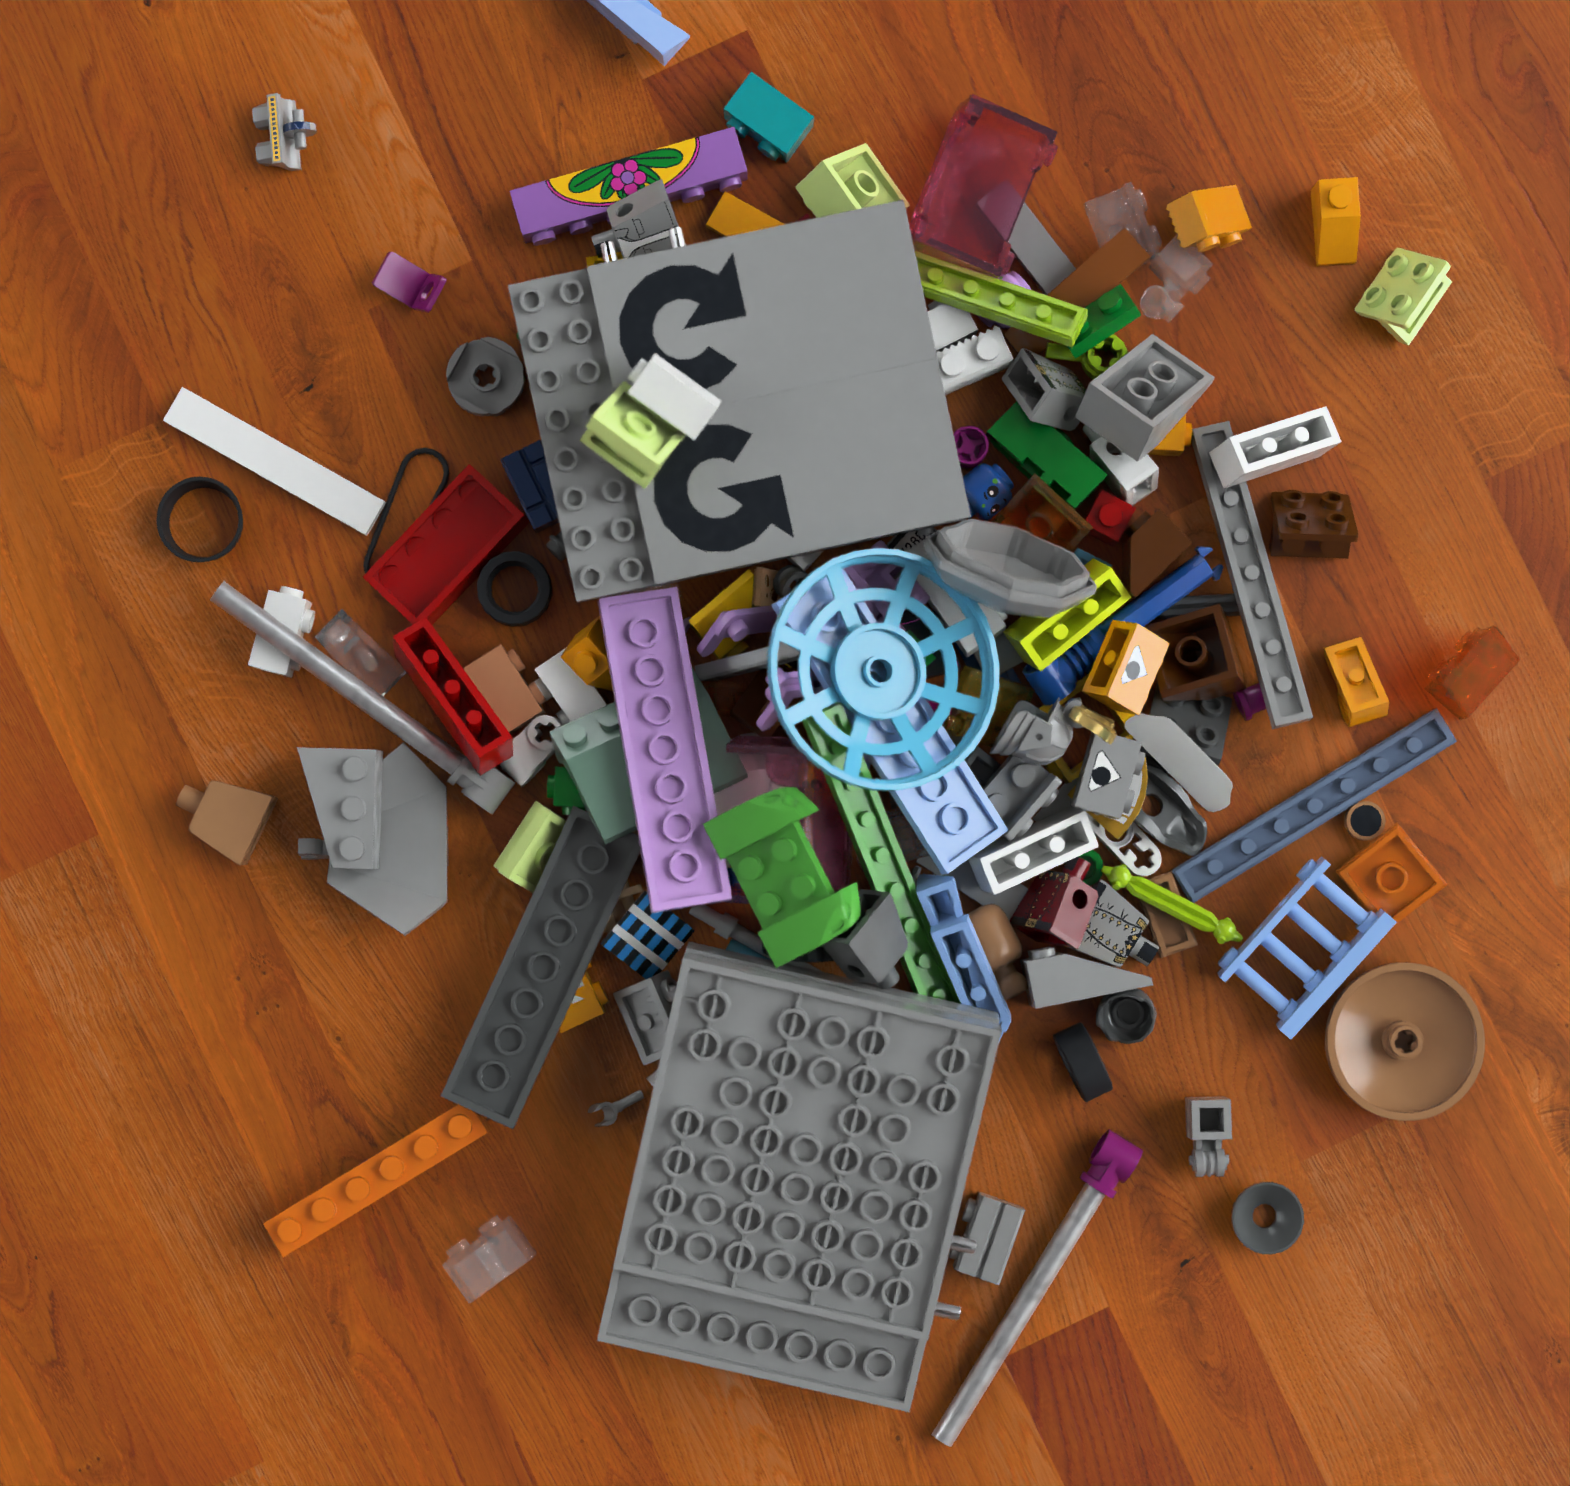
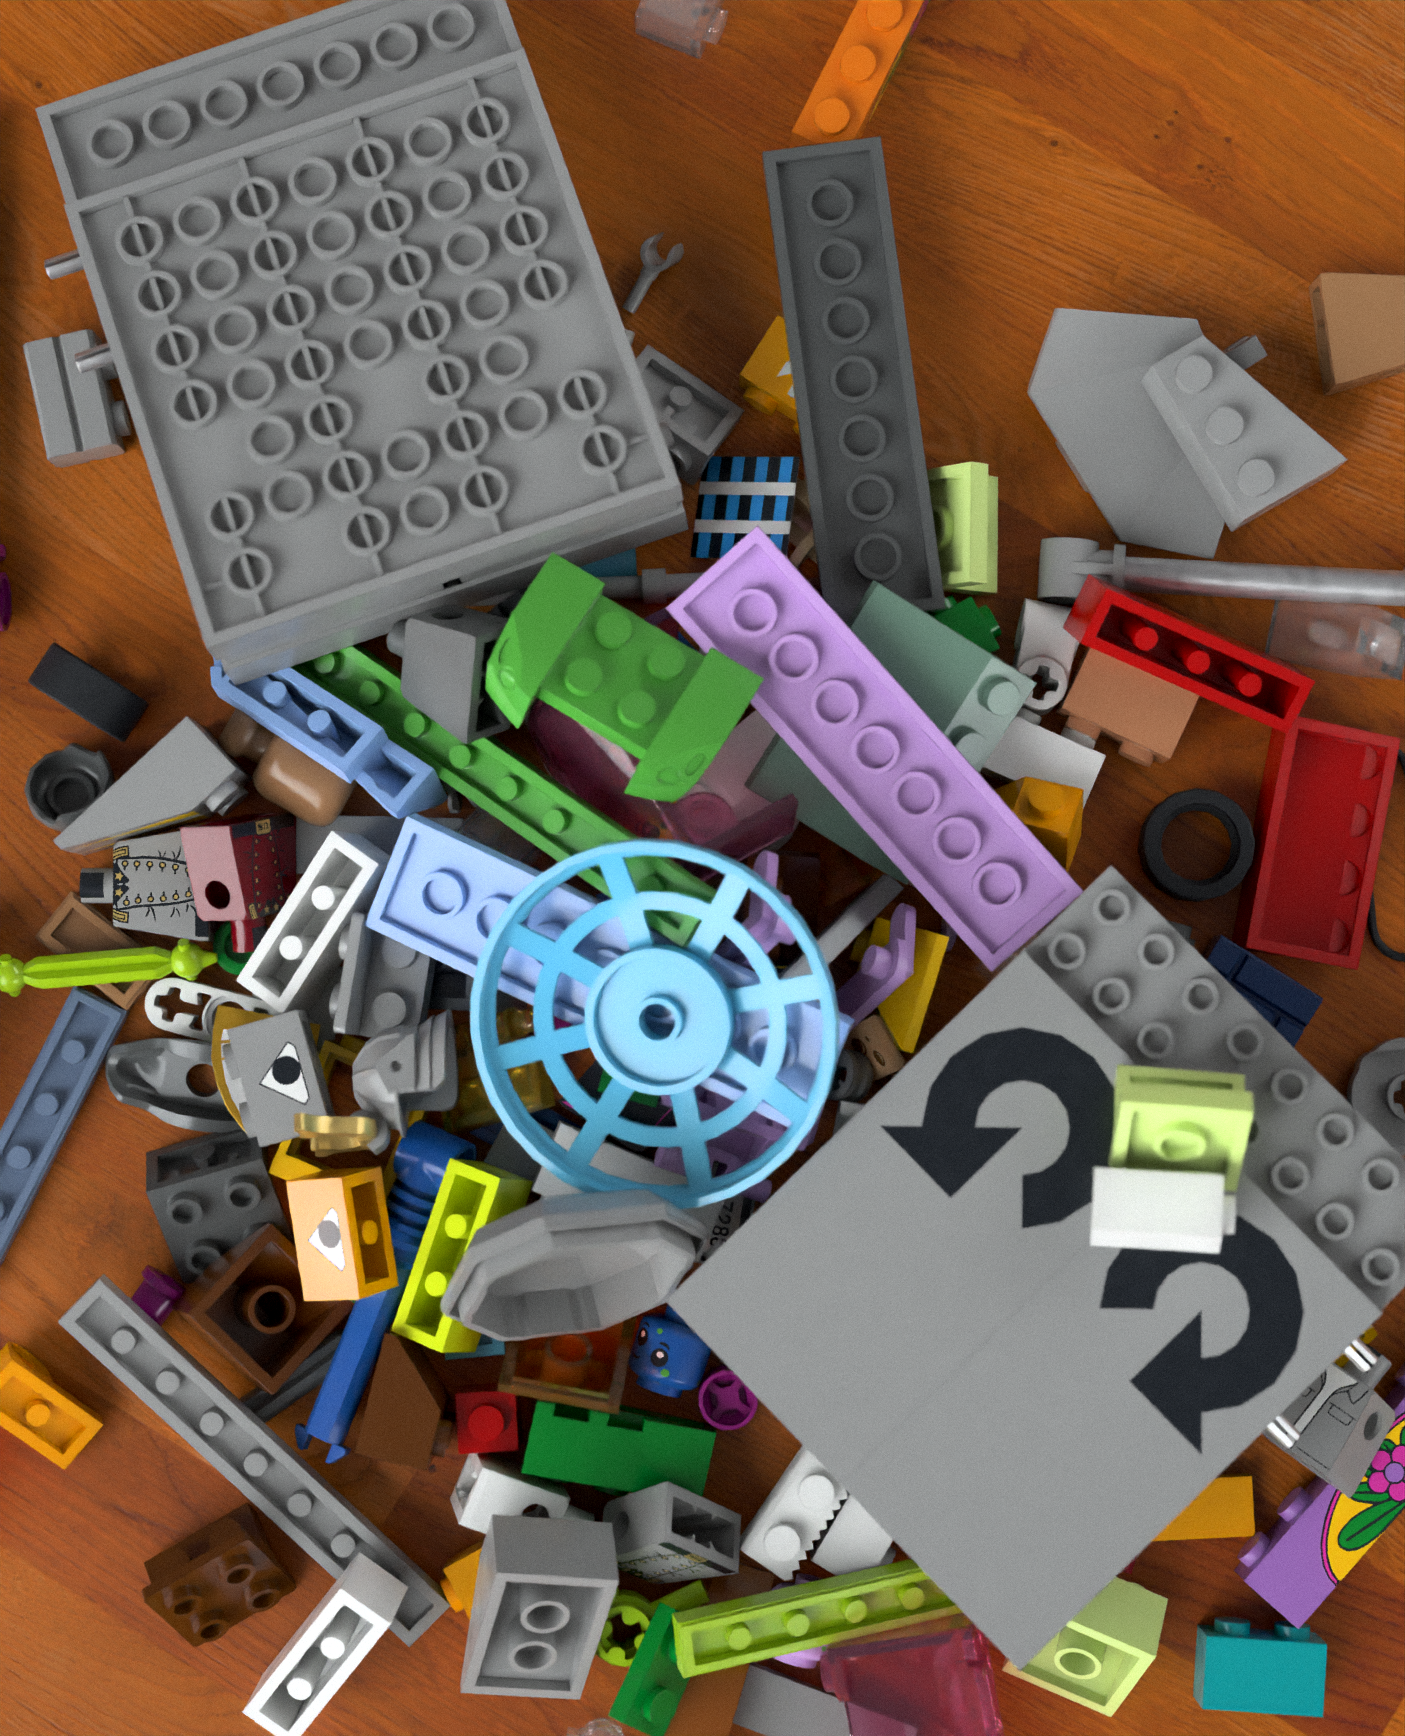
camera: 150 degrees right, 0 degrees up
white sticker [1125,713,1233,812] -> none

